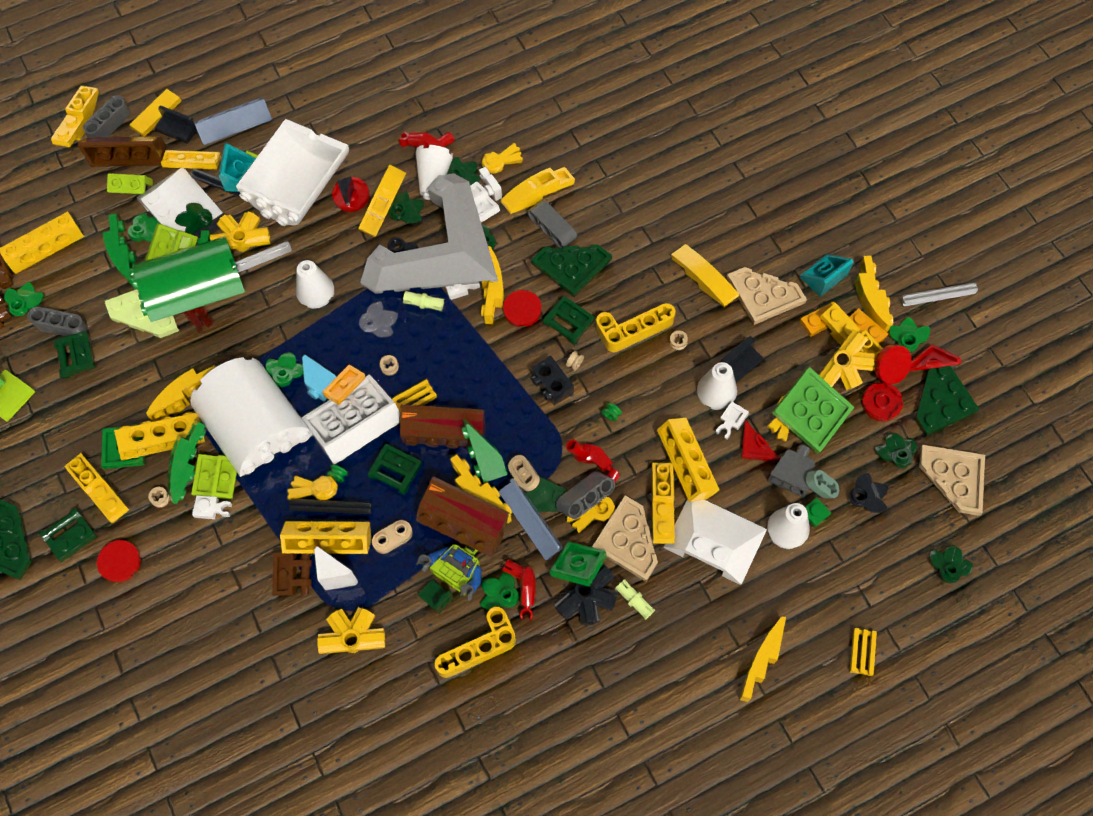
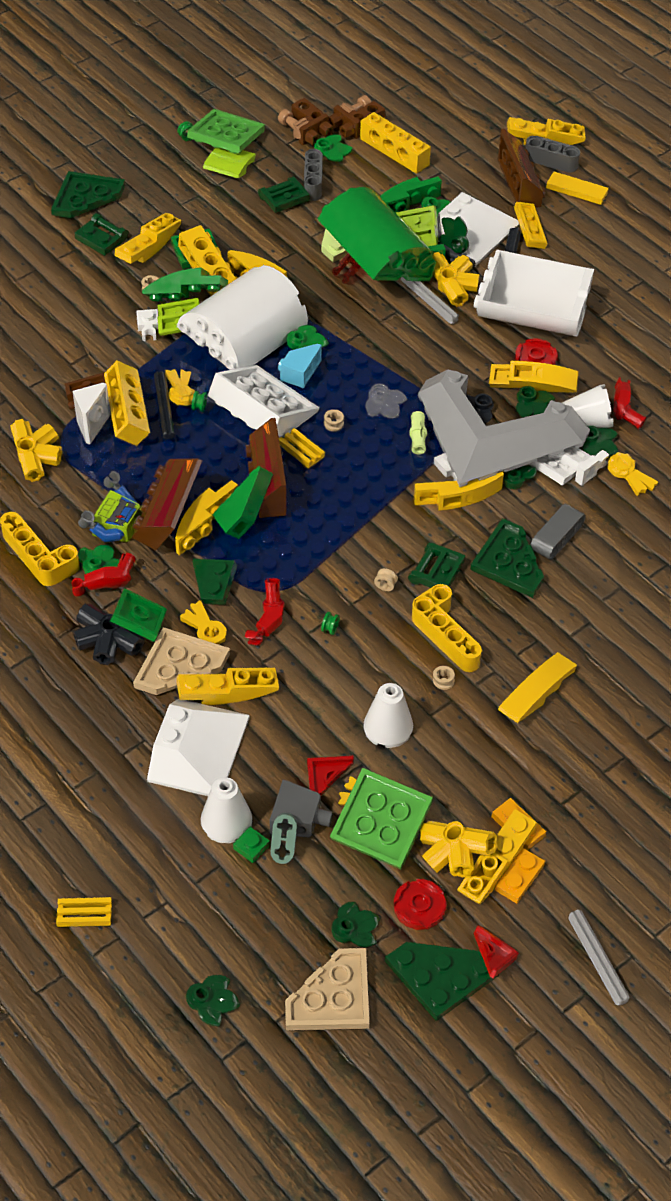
camera: 75 degrees right, 15 degrees down
red tile [96,540,141,583] -> none
lime bracket [107,173,153,195] -> none
black panel [154,105,197,144] -> none
sand blue panel [194,97,272,145] -> none
teal slope [219,143,256,192] -> none
white cone [296,260,334,309] -> none
light orange plate [322,365,365,405] -> none
black slope [338,176,354,206] -> none
dark green plate [368,444,422,495] -> none
tan plate [372,520,413,554] -> none
dark green bracket [418,580,454,614] -> none
sand blue panel [498,478,564,561] -> none
yellow slope [501,167,575,214] -> none
red tile [503,290,542,327] -> none
tan plate [508,455,540,491] -> none
black brick [530,356,574,406] -> none
dark grey beam [556,471,615,519] -> none
yellowish green pin [615,579,655,620] -> none
yellow brick [657,418,719,502] -> none
white plate [716,401,749,440] -> none
black panel [720,336,764,383] -> none
tan plate [727,267,807,325] -> none
yellow slope [740,616,786,702] -> none
teal slope [800,254,853,297] -> none
black plate [849,473,888,513] -> none
yellow slope [855,256,893,332] -> none
red tile [875,344,912,384] -> none
green plate [889,317,930,352] -> none

